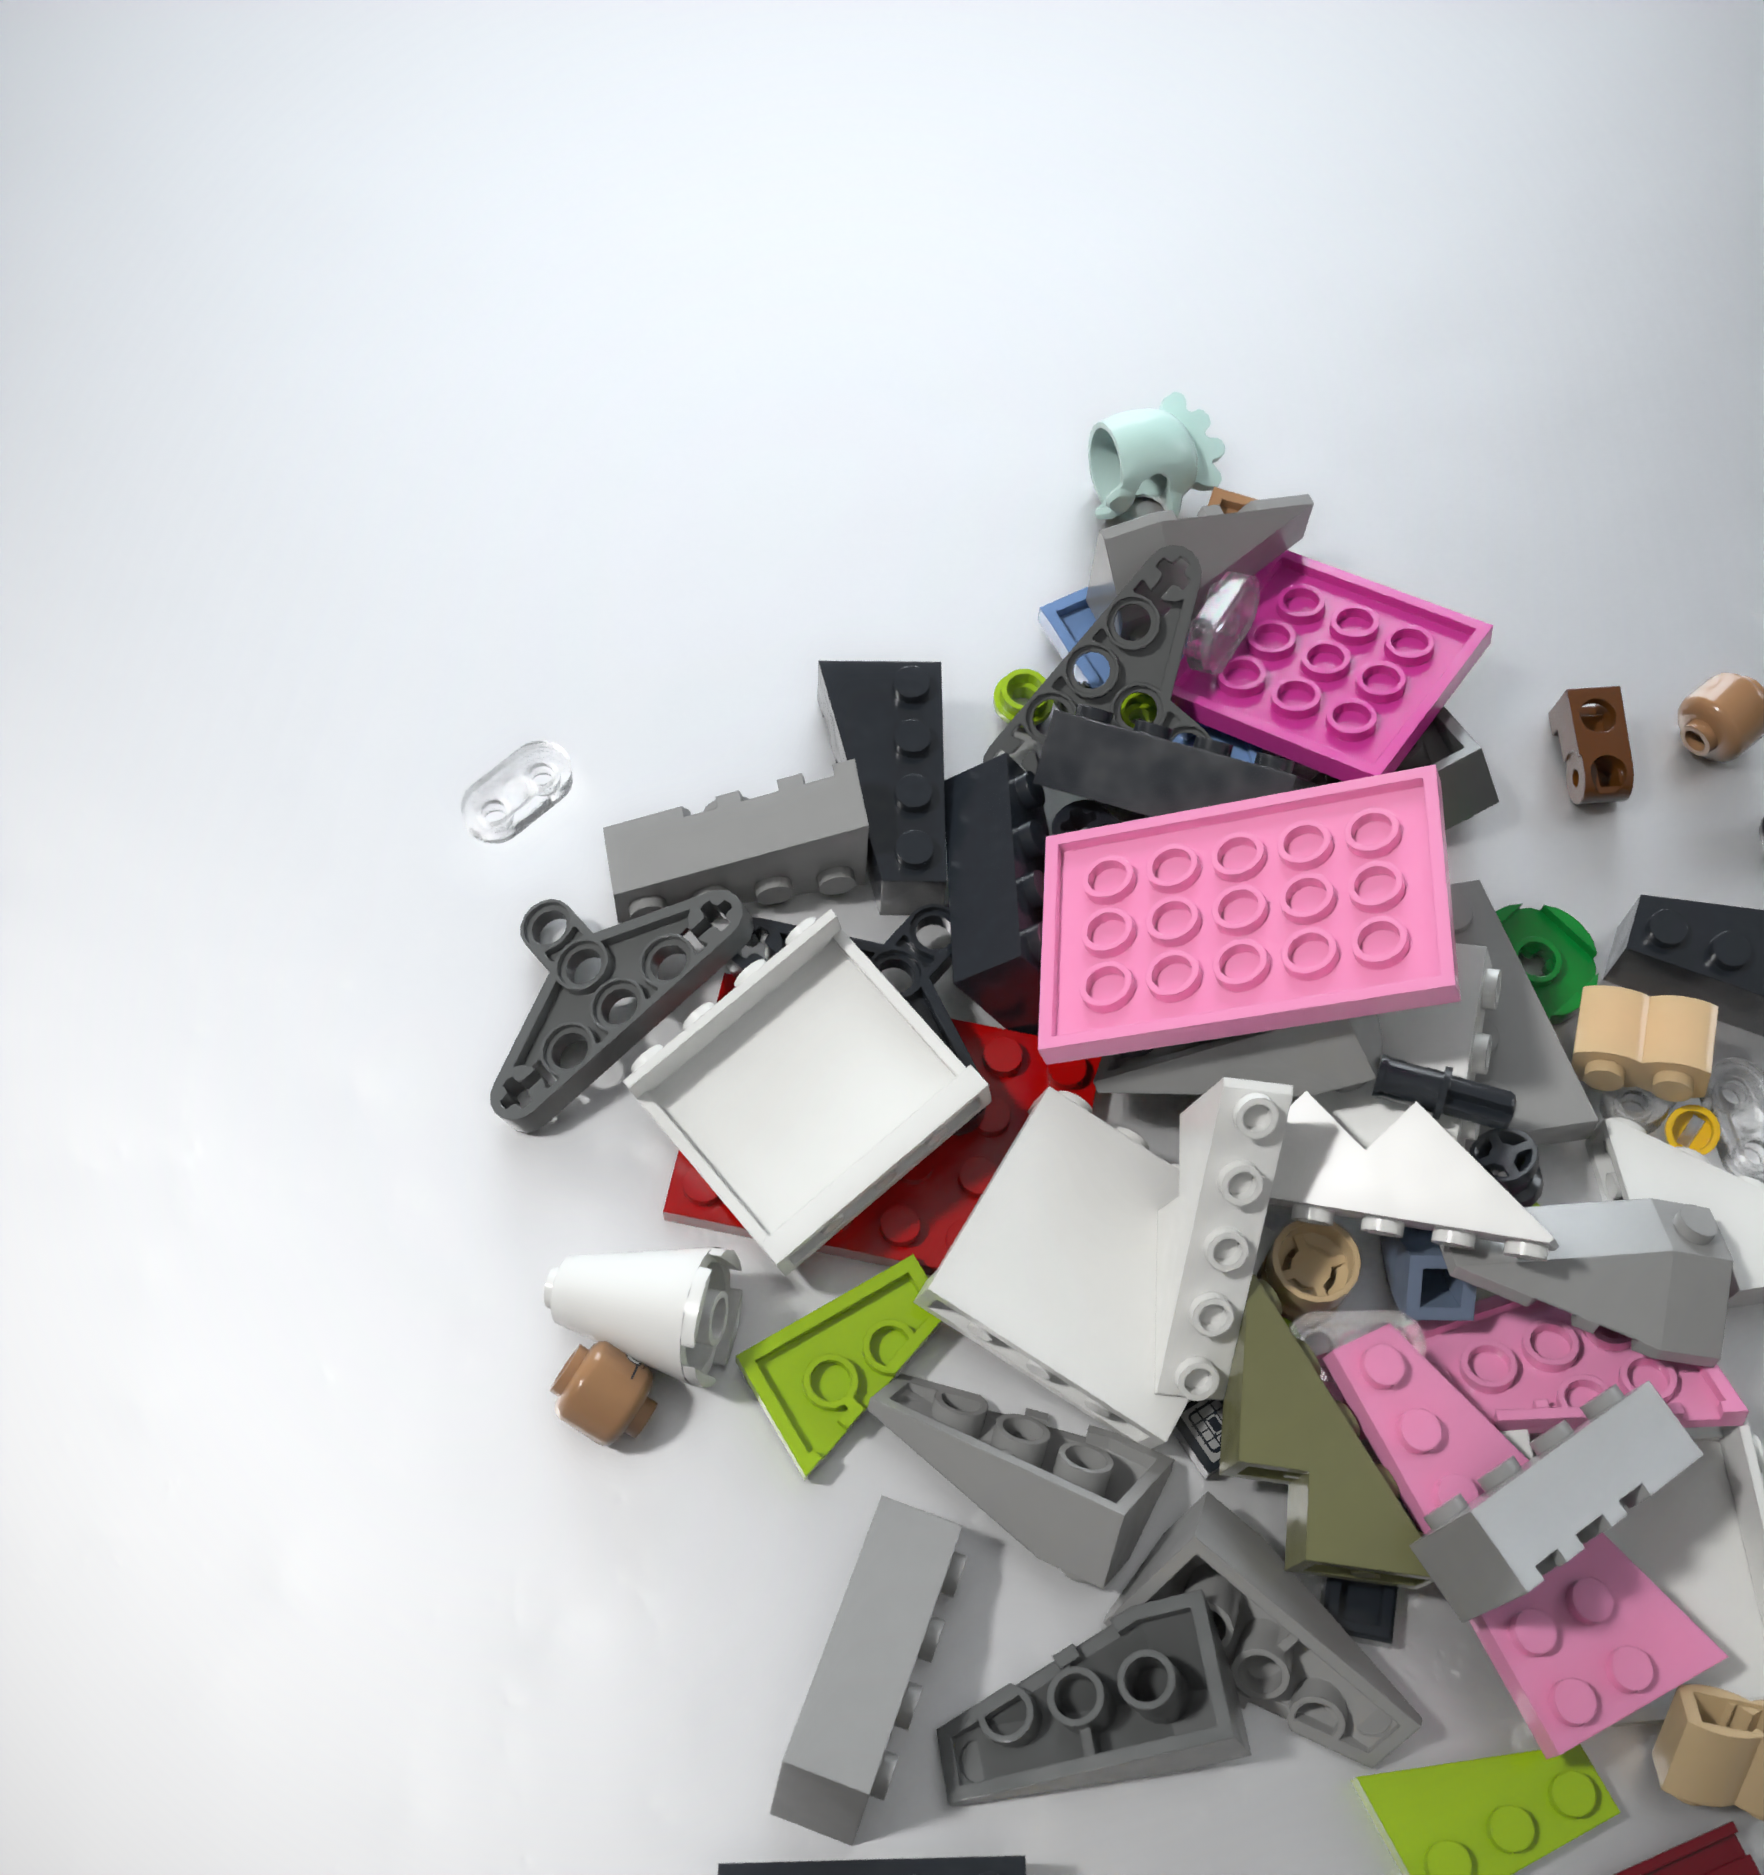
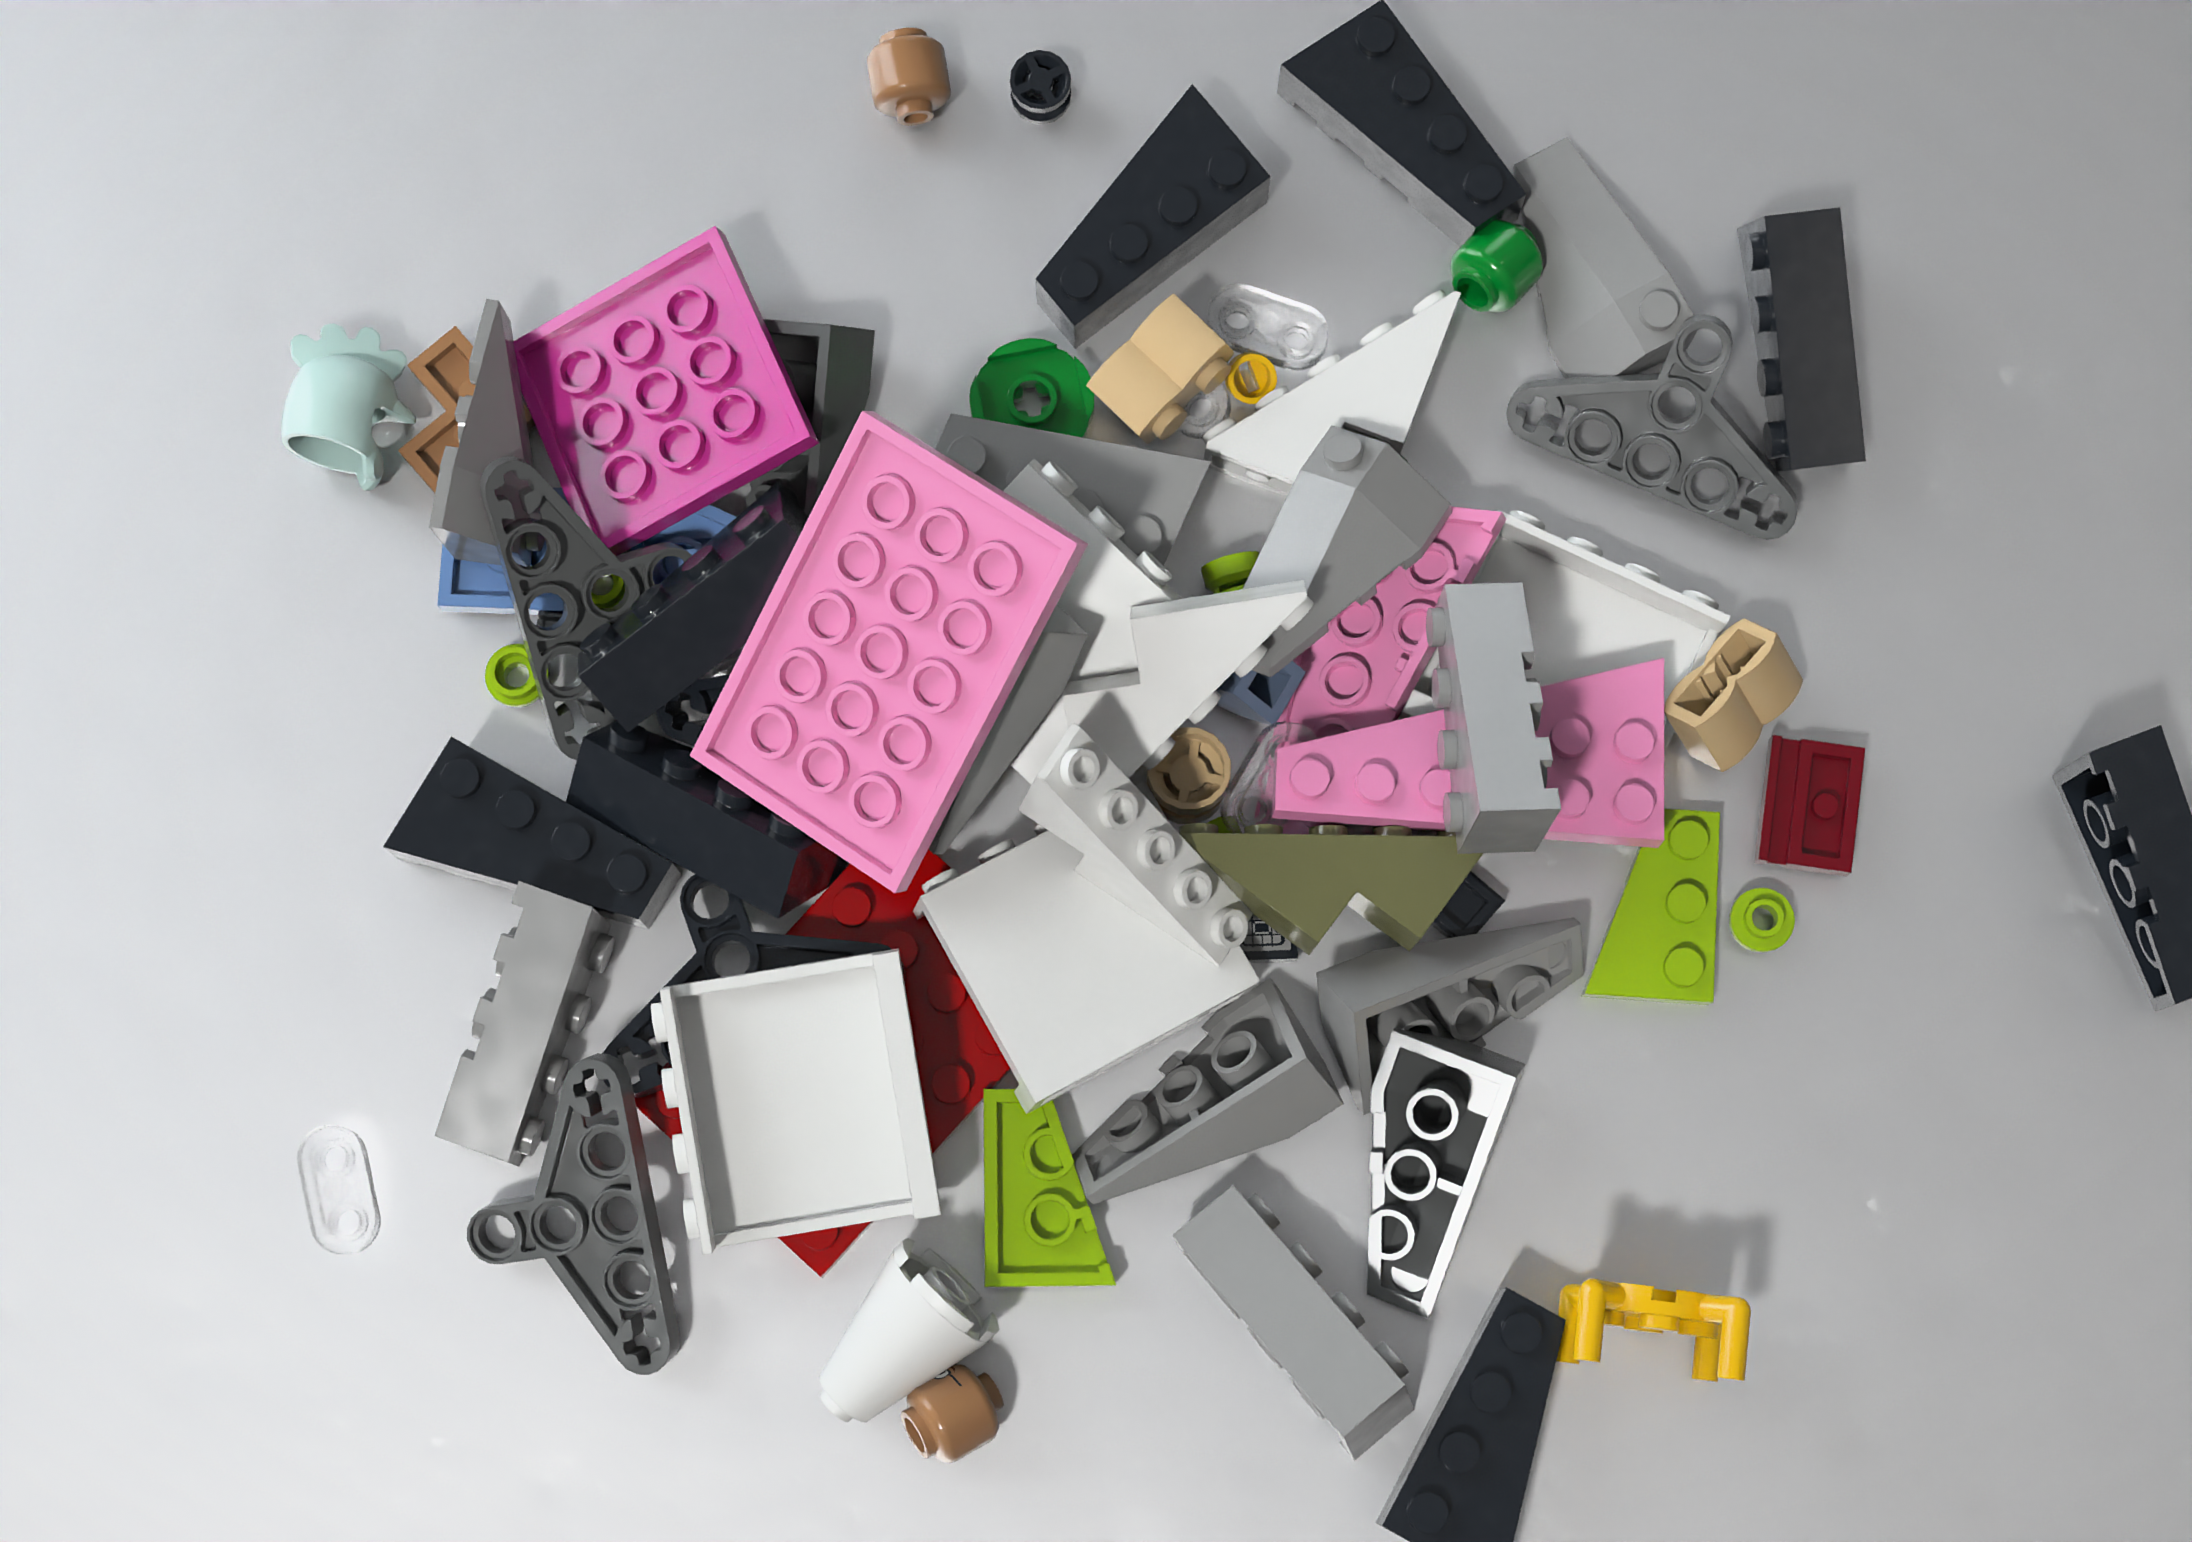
camera: 55 degrees left, 15 degrees up
clear plate [1183,571,1260,675] -> none
black axle [1372,1054,1516,1130] -> none
black wheel [1469,1128,1544,1207] -> none
reddish brown leg [1548,686,1634,805] -> none

